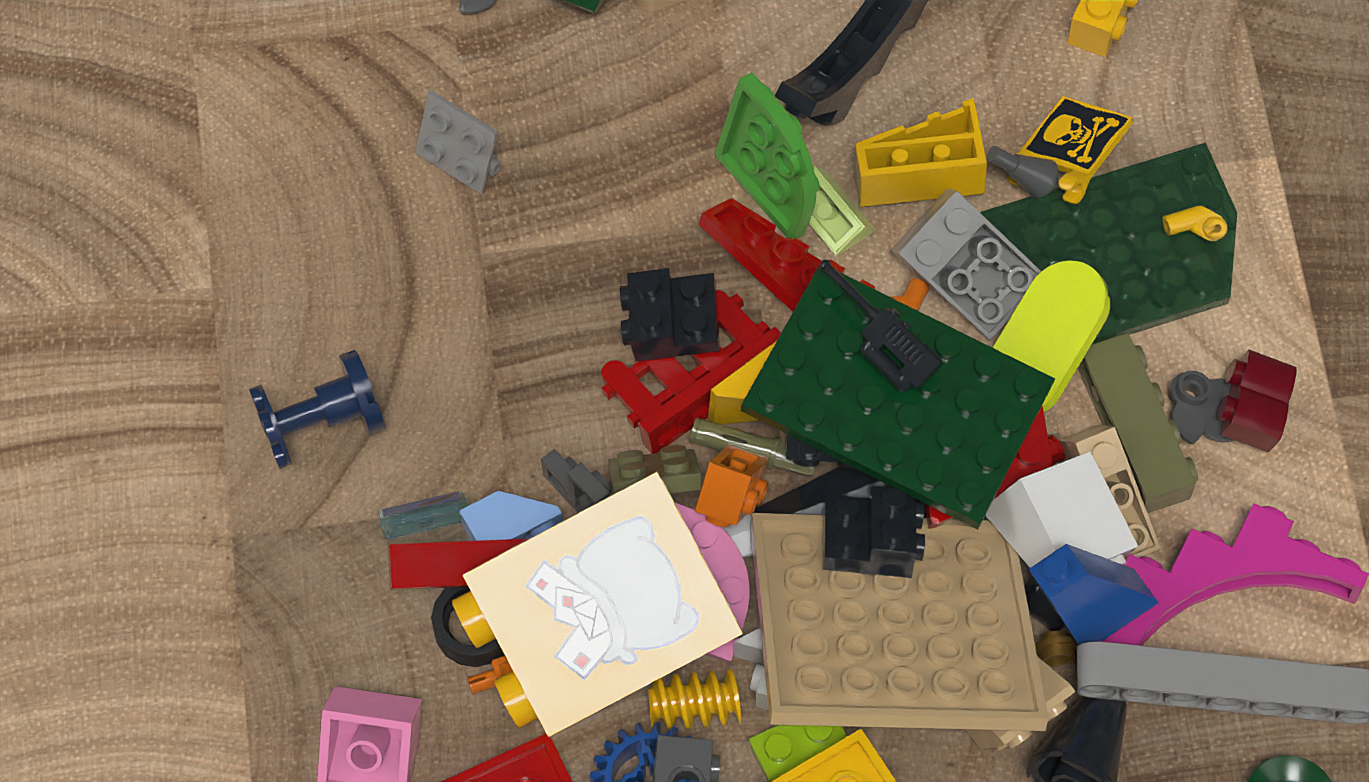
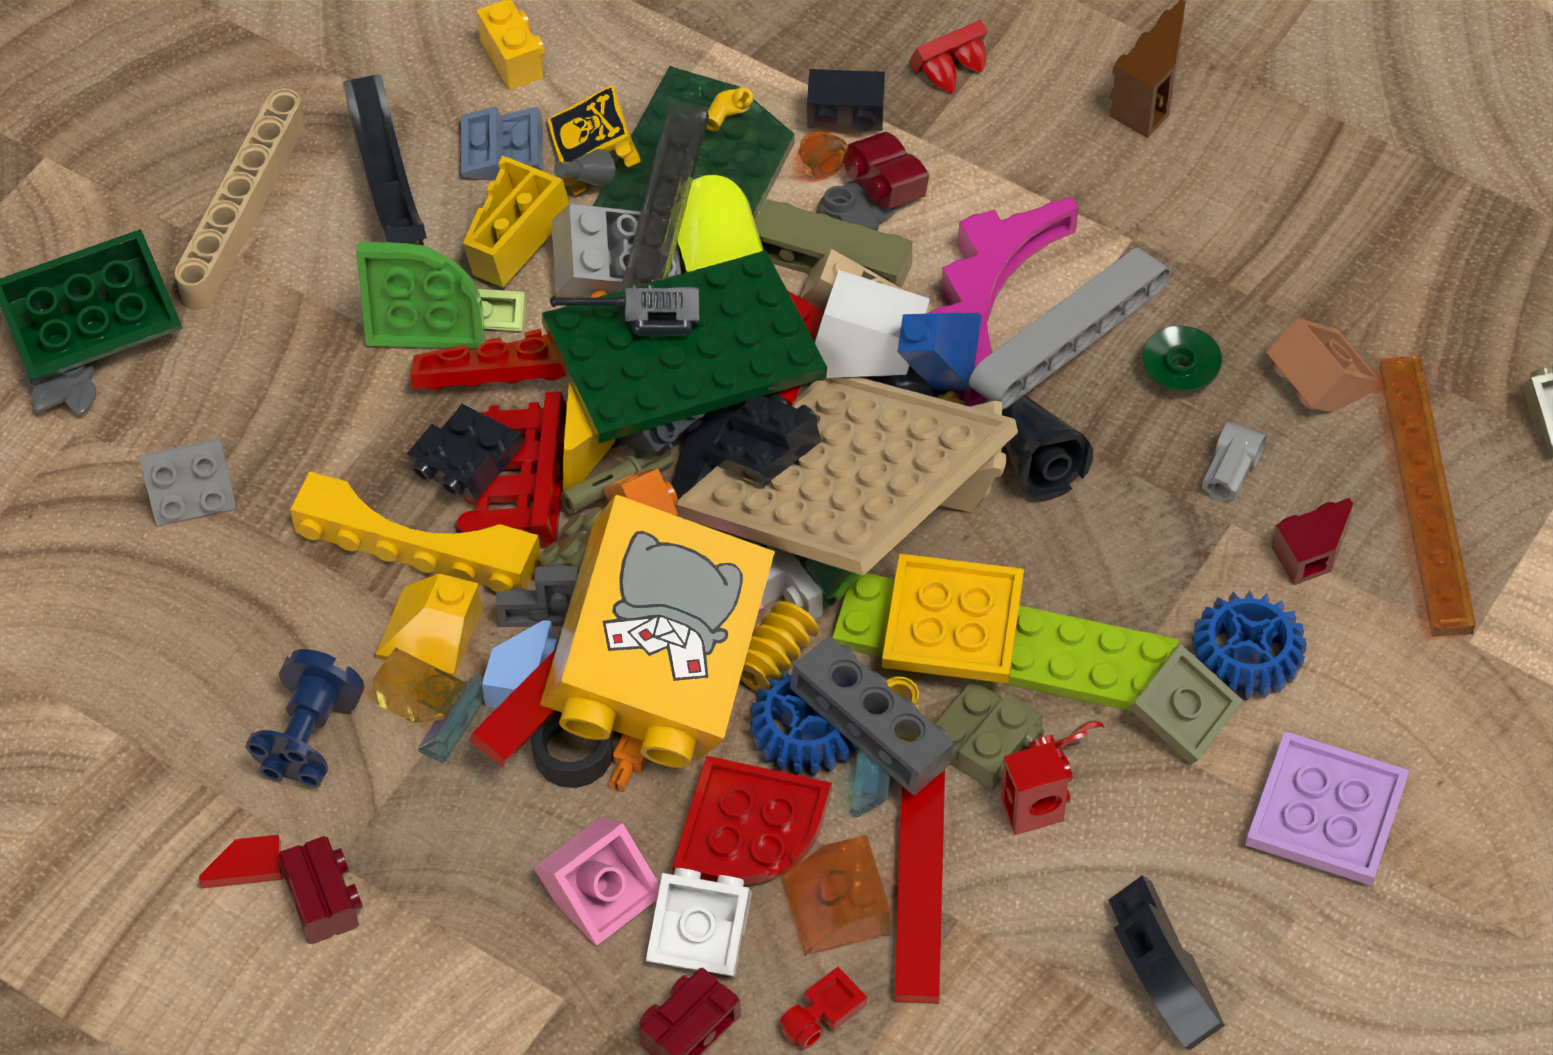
camera: 50 degrees left, 10 degrees down
none -> red tile [199,835,282,888]
none -> dark red brick [278,836,363,944]
none -> yellow arch [290,471,541,592]
none -> clear yellow slope [372,647,468,723]
none -> yellow slope [375,574,483,678]
none -> sand blue slope [461,106,543,180]
none -> clear smoke plate [620,104,709,291]
none -> clear orange cone [798,130,848,180]
none -> black brick [807,69,885,131]

